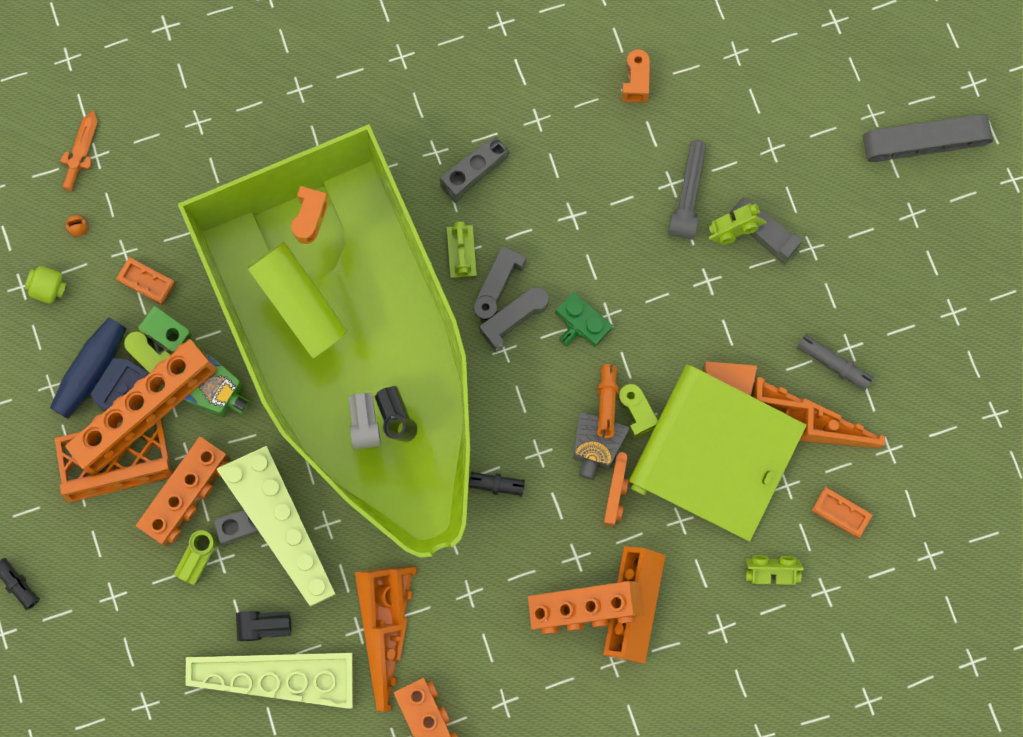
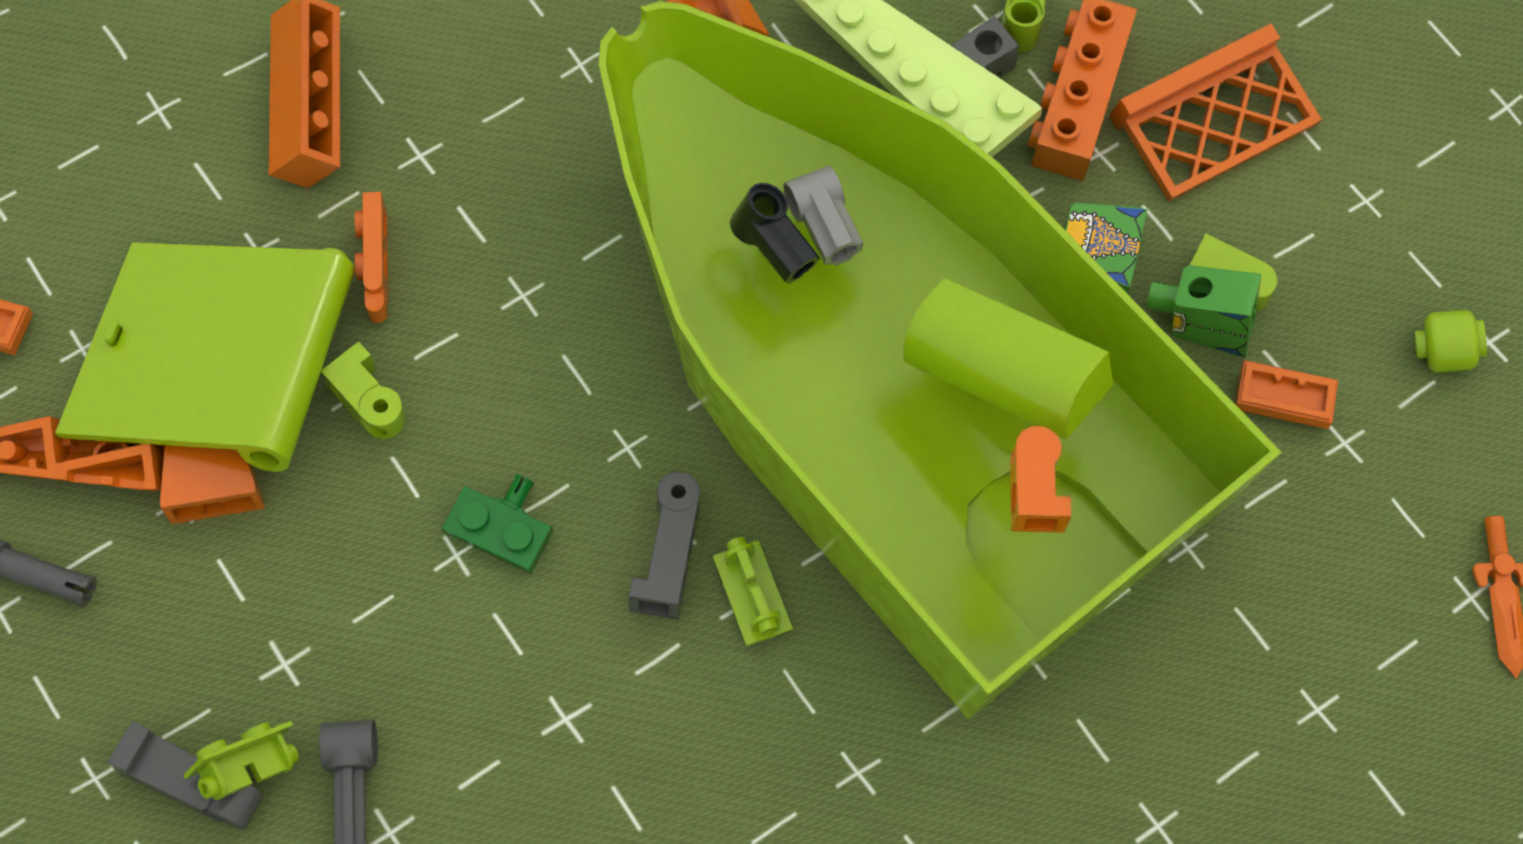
camera: 160 degrees right, 10 degrees down
dark blue plate [50,317,149,419] -> none
orange brick [65,339,218,476] -> none
orange hinge [66,215,88,237] -> none
dark grey leg [440,137,510,204] -> none
black pin [469,471,525,497] -> none
dark grey leg [479,287,549,352] -> none
orange brick [528,581,644,634] -> none
dark grey torso [573,411,629,480] -> none
orange pin [597,364,619,438] -> none
lime hinge [745,555,803,585] -> none

